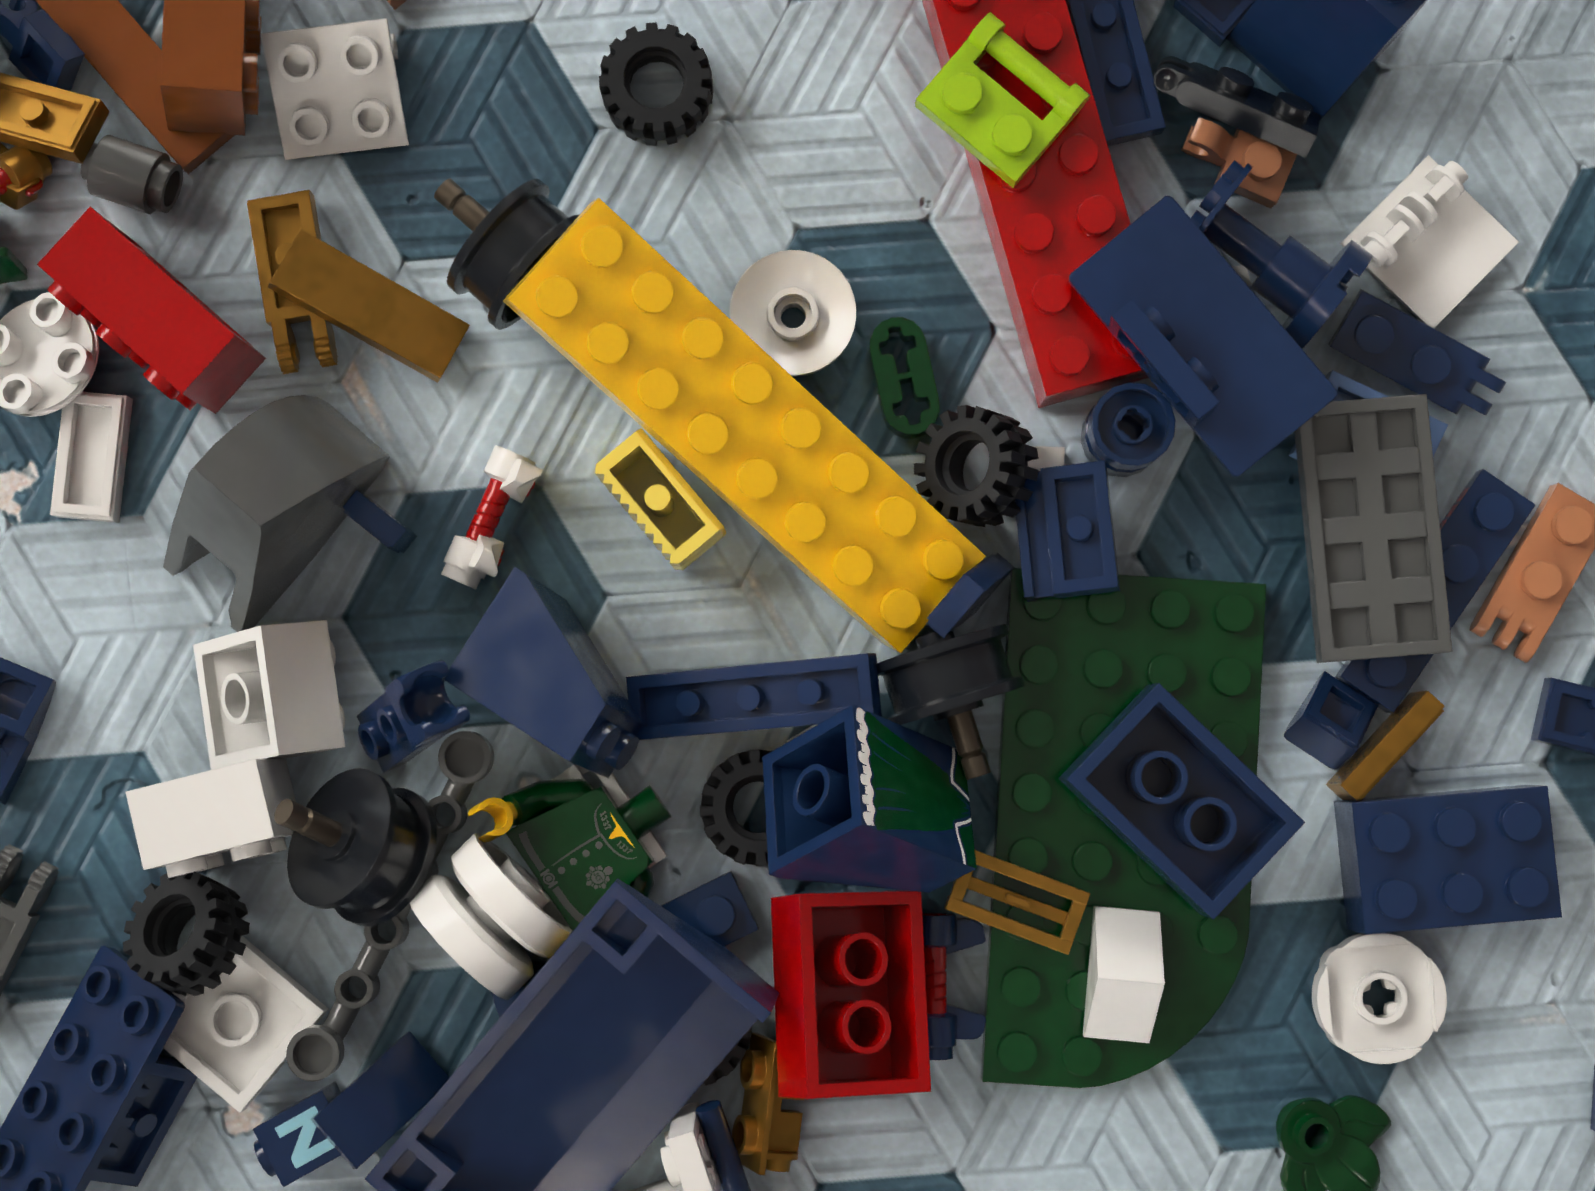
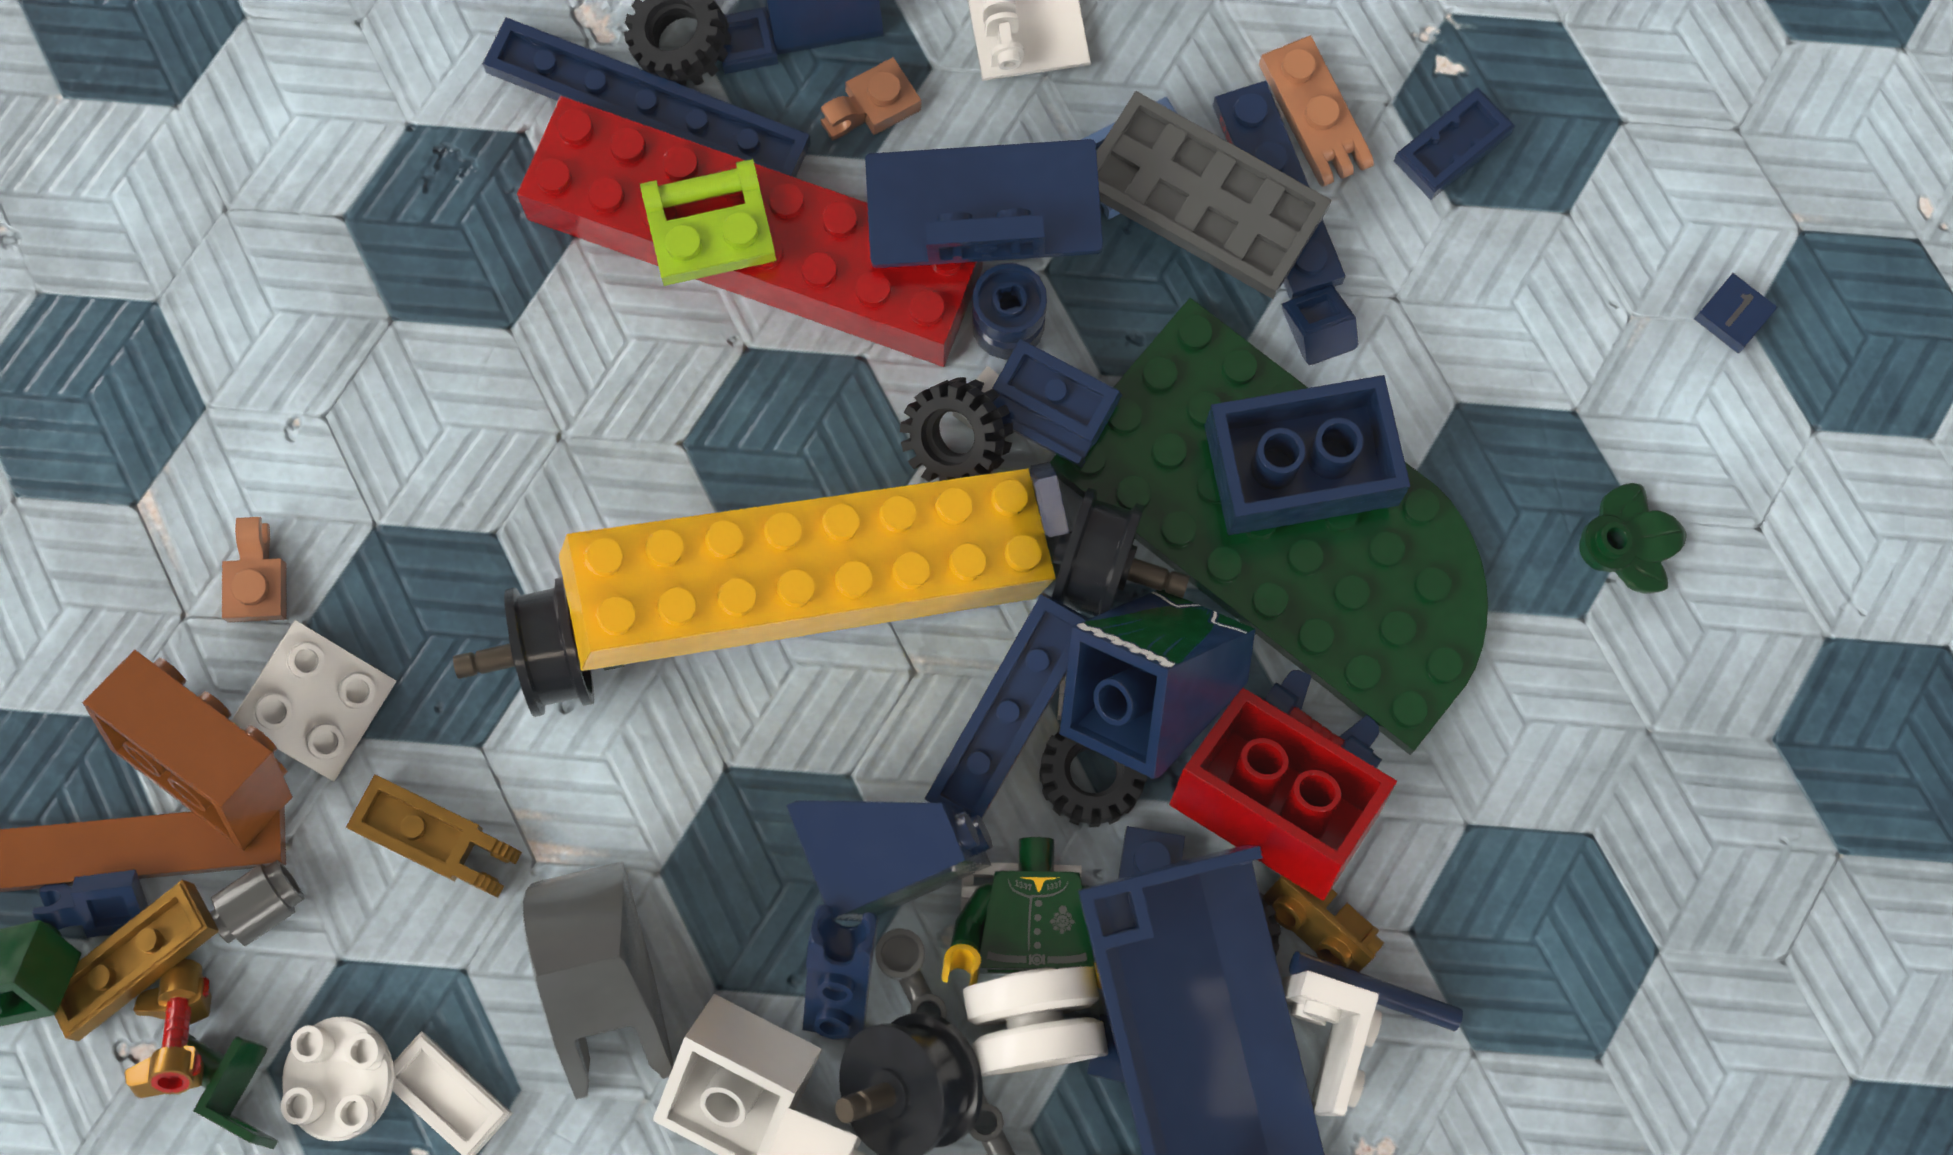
camera: 60 degrees left, 10 degrees down
red brick [37,206,266,414] -> none
pearl gold tile [268,229,470,383] -> none
dark blue tile [343,490,417,553] -> none
white piece [441,445,543,590] -> none
light yellow brick [595,428,727,570] -> none
black tyre [599,22,713,146] -> none
white dish [730,250,856,376] -> none
dark green beam [869,317,940,439] -> none
pearl gold tile [944,850,1091,955] -> none
white slope [1083,906,1165,1043] -> none
black hinge [1154,56,1321,158] -> none
dark blue piece [1191,160,1373,349] -> none
white plate [1312,933,1447,1064] -> none
pearl gold tile [1326,691,1445,801] -> none
dark blue hinge [1328,289,1506,415] -> none
dark blue brick [1334,785,1562,935] -> none

